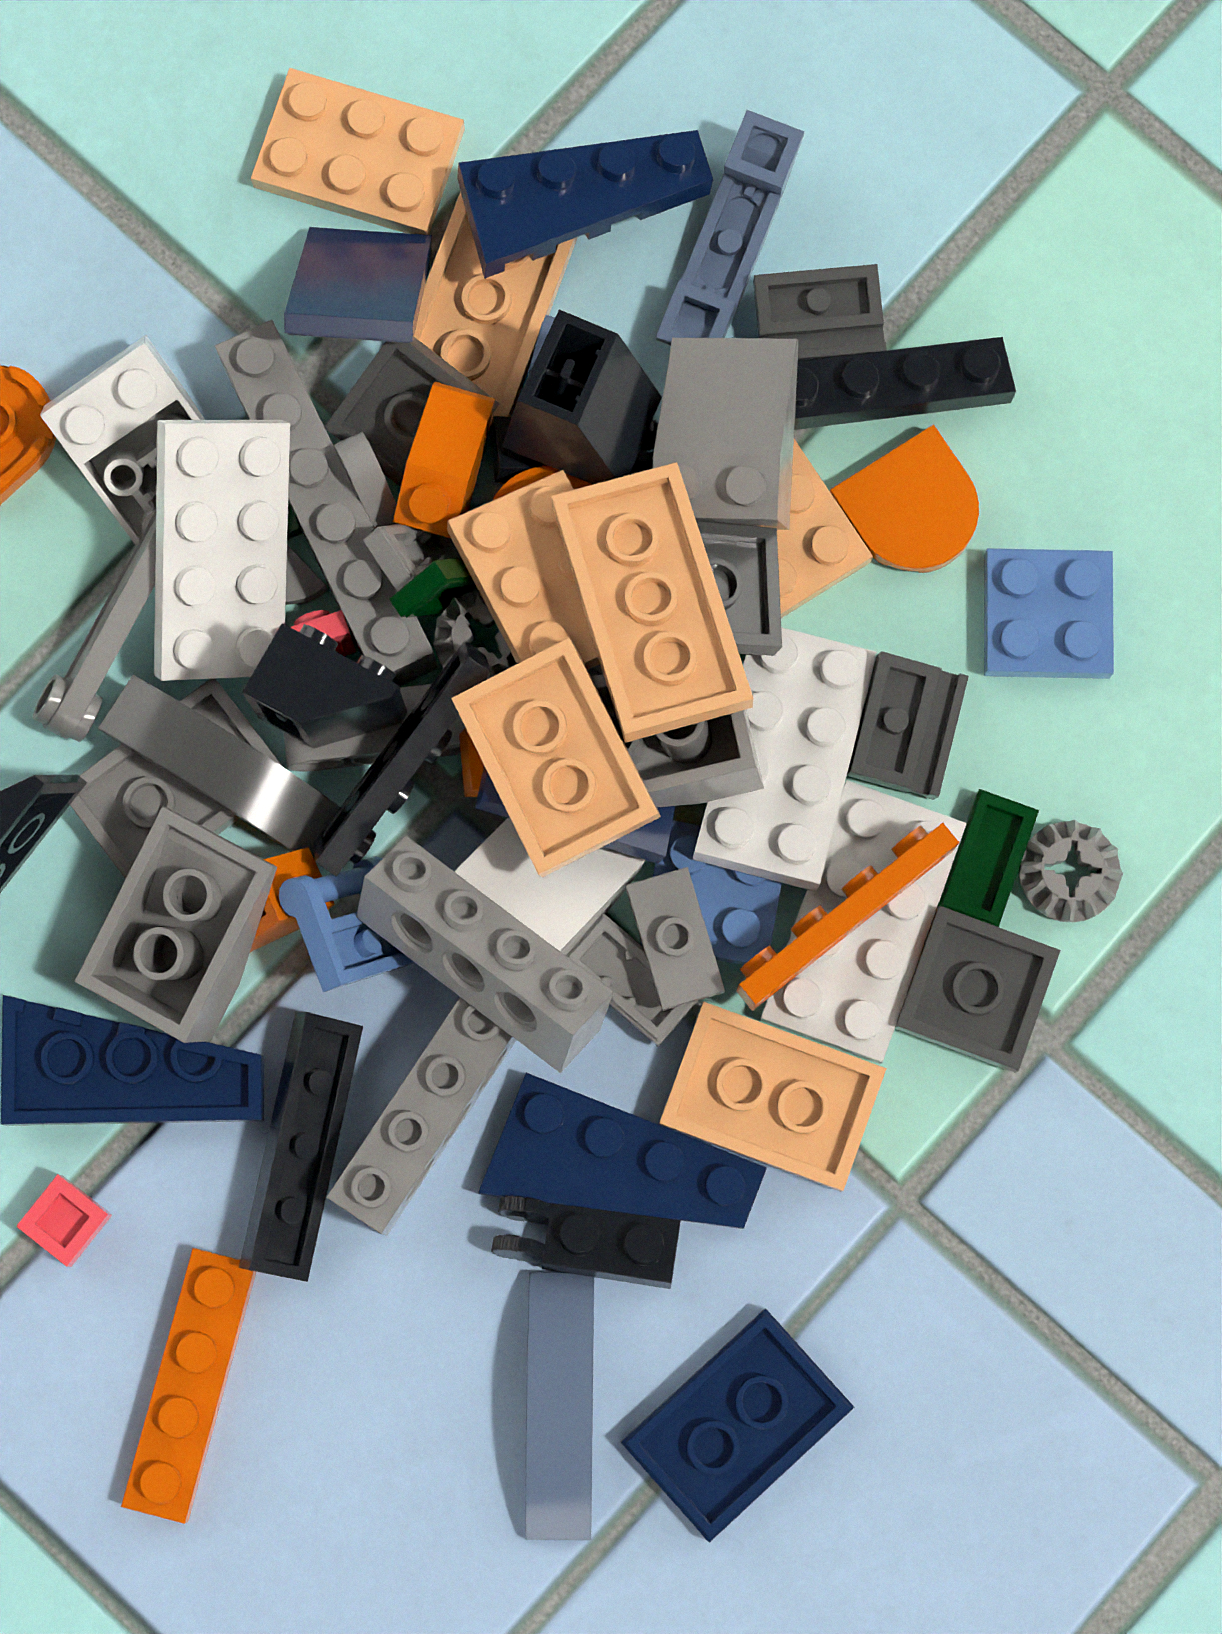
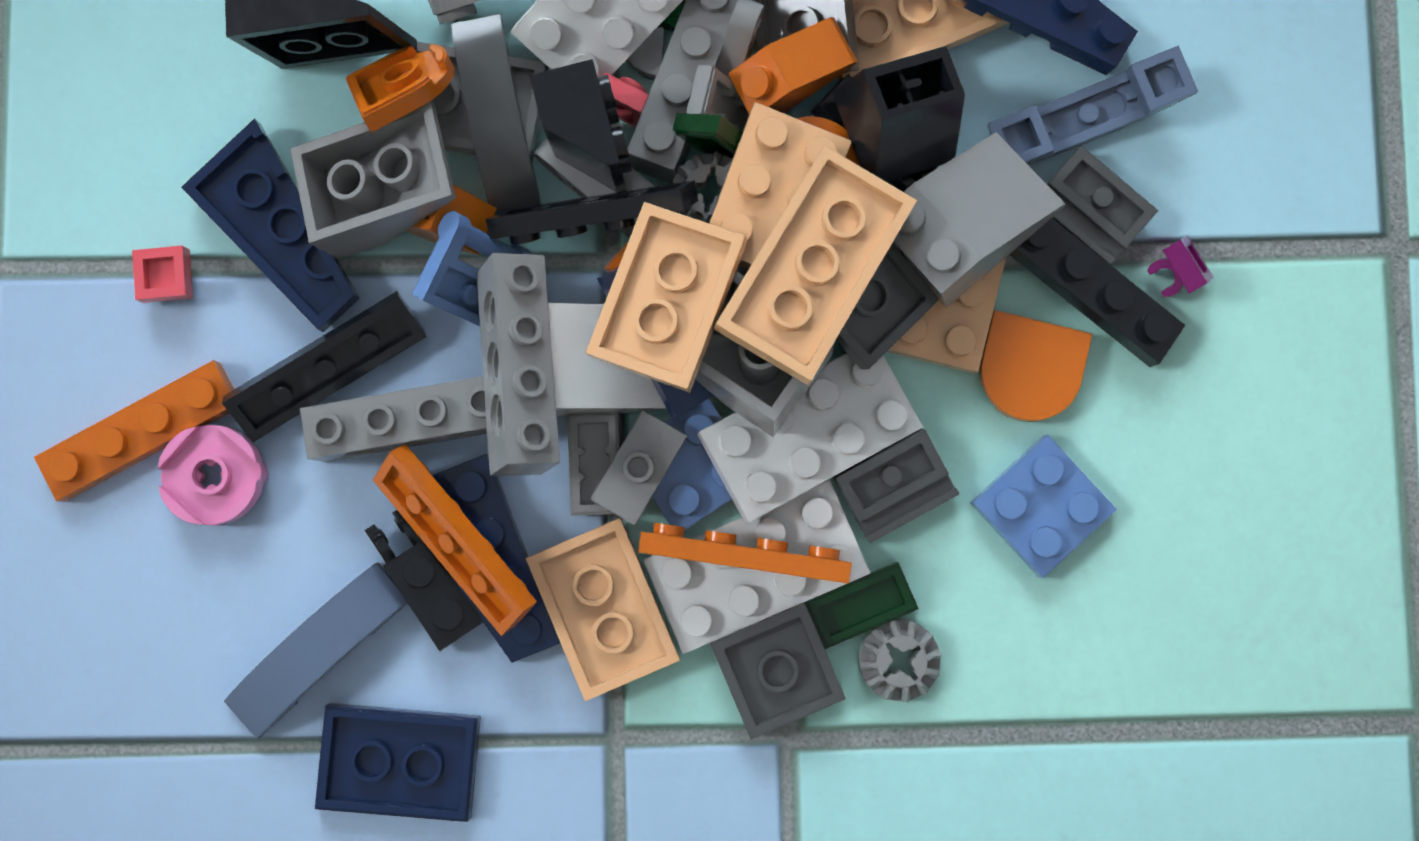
camera: 50 degrees right, 5 degrees up
none -> bright pink plate [158,425,268,526]
none -> orange tile [345,44,455,133]
none -> orange plate [372,444,537,636]
none -> magenta tile [1147,235,1214,297]

